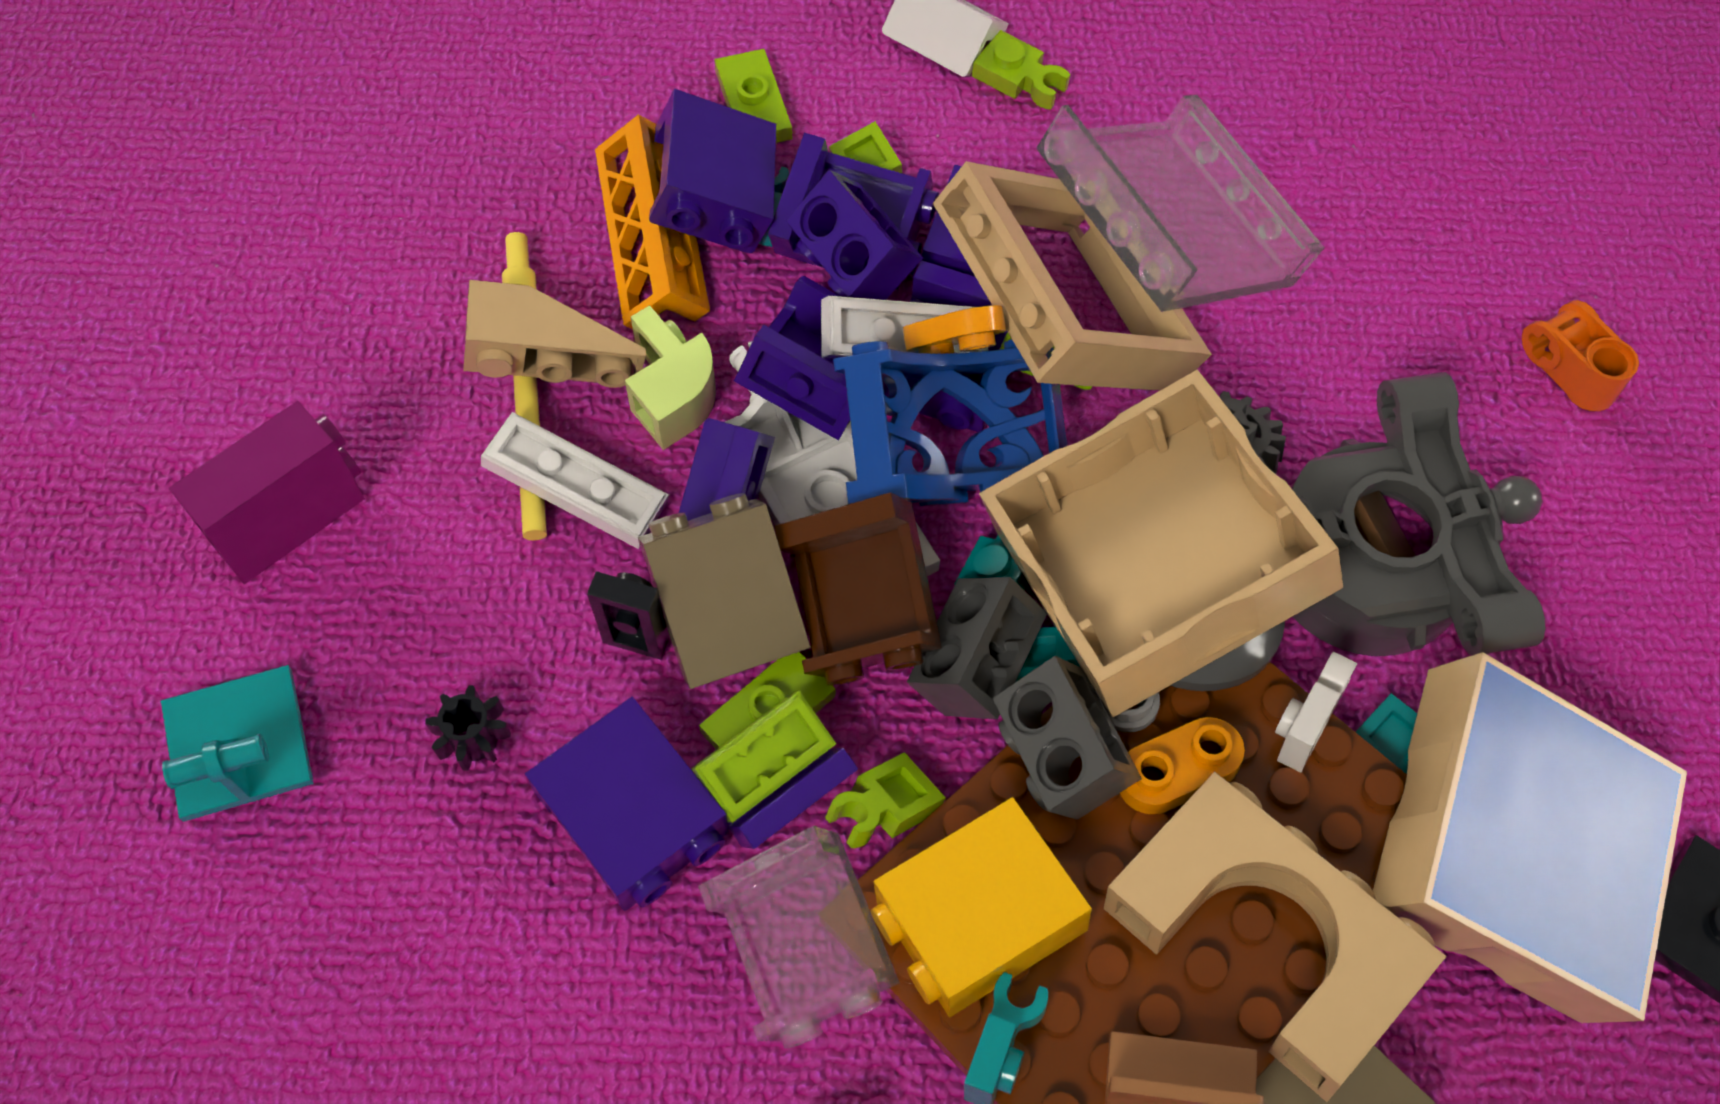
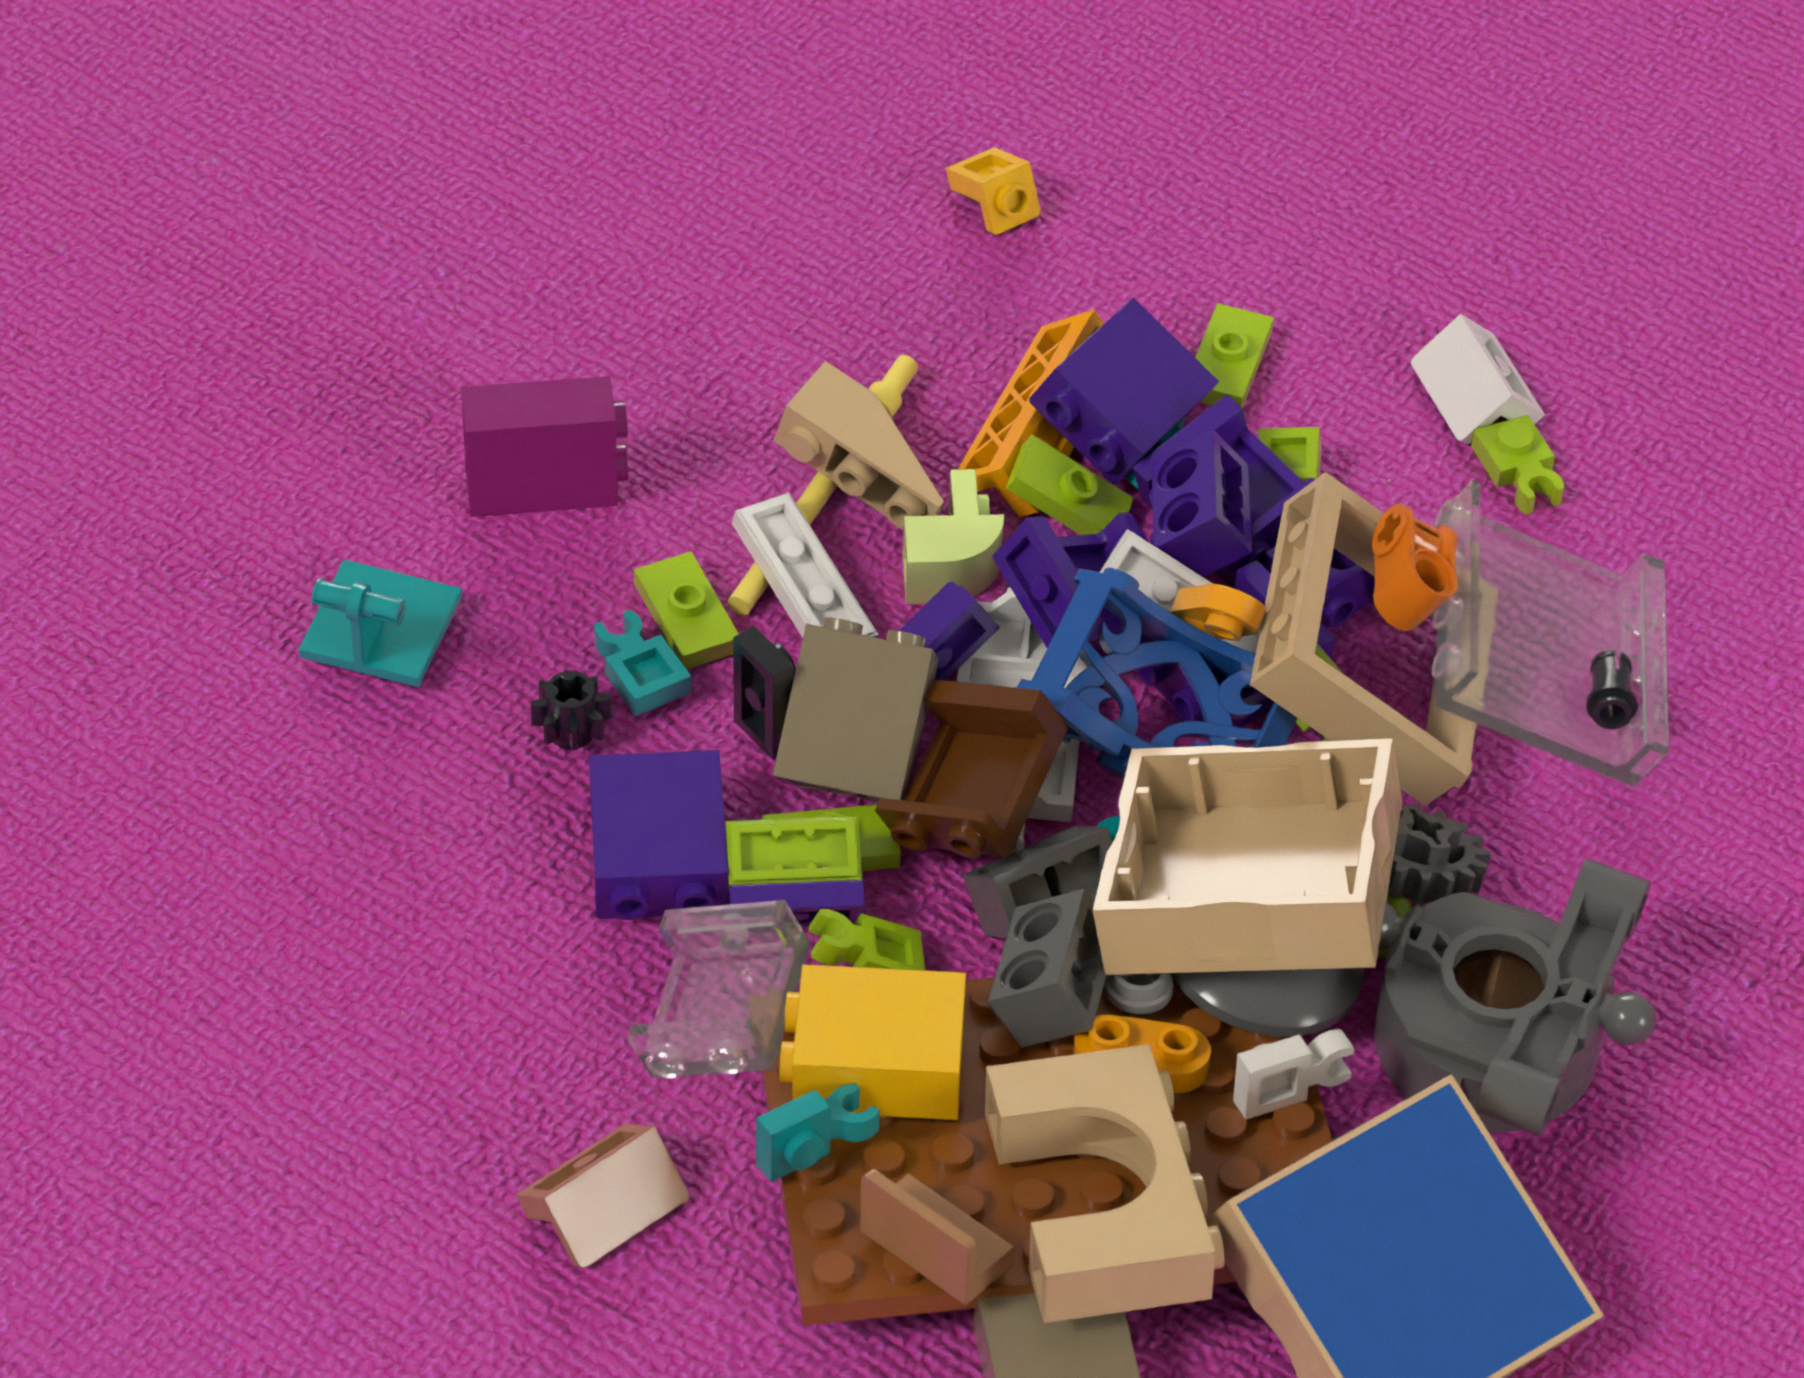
camera: 35 degrees right, 15 degrees down
none -> teal plate [594,610,691,716]
none -> lime plate [634,551,739,669]
none -> yellow bracket [946,147,1041,235]
none -> lime plate [1006,434,1133,535]
none -> orange piece [1372,503,1458,631]
none -> black pin [1586,650,1638,730]

